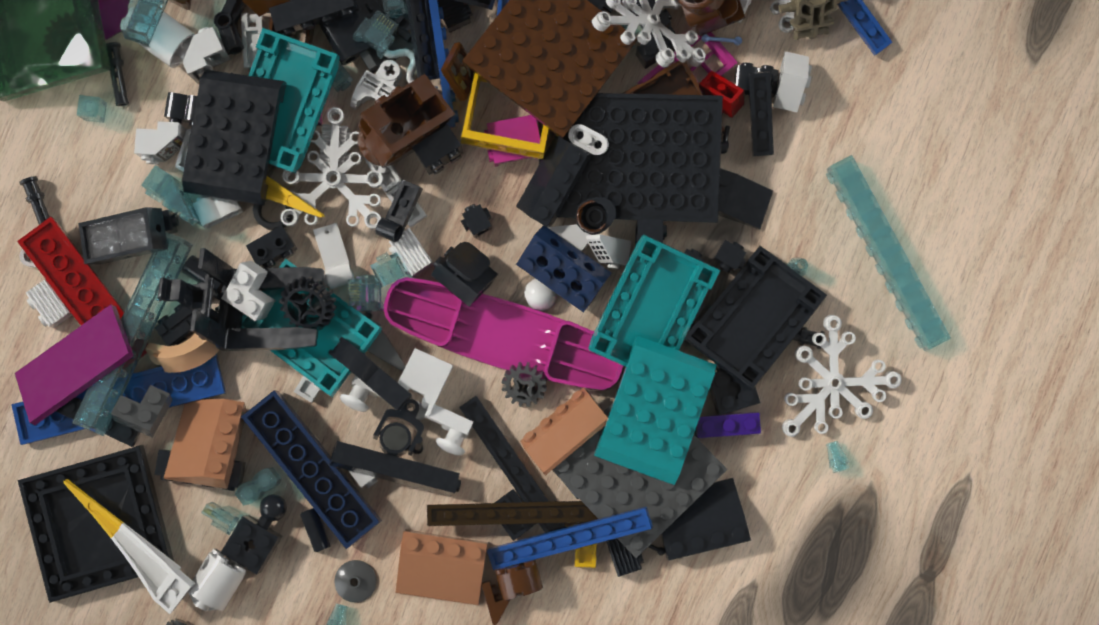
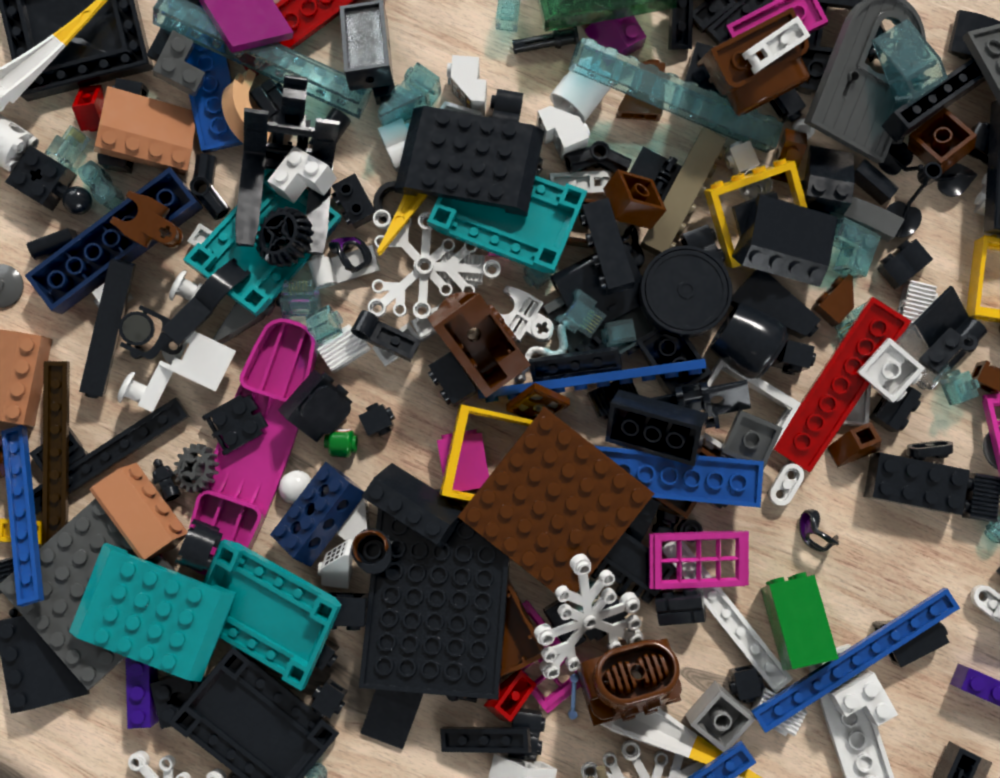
camera: 90 degrees right, 0 degrees up
white plate [569,124,609,155] -> none
none -> red slope [72,85,104,132]
none -> reddish brown piece [110,190,184,248]
none -> black piece [152,459,181,502]
none -> black brick [175,519,223,572]
none -> black piece [190,153,231,220]
none -> black plate [202,395,268,456]
none -> green head [324,428,358,458]
none -> black piece [328,237,372,273]

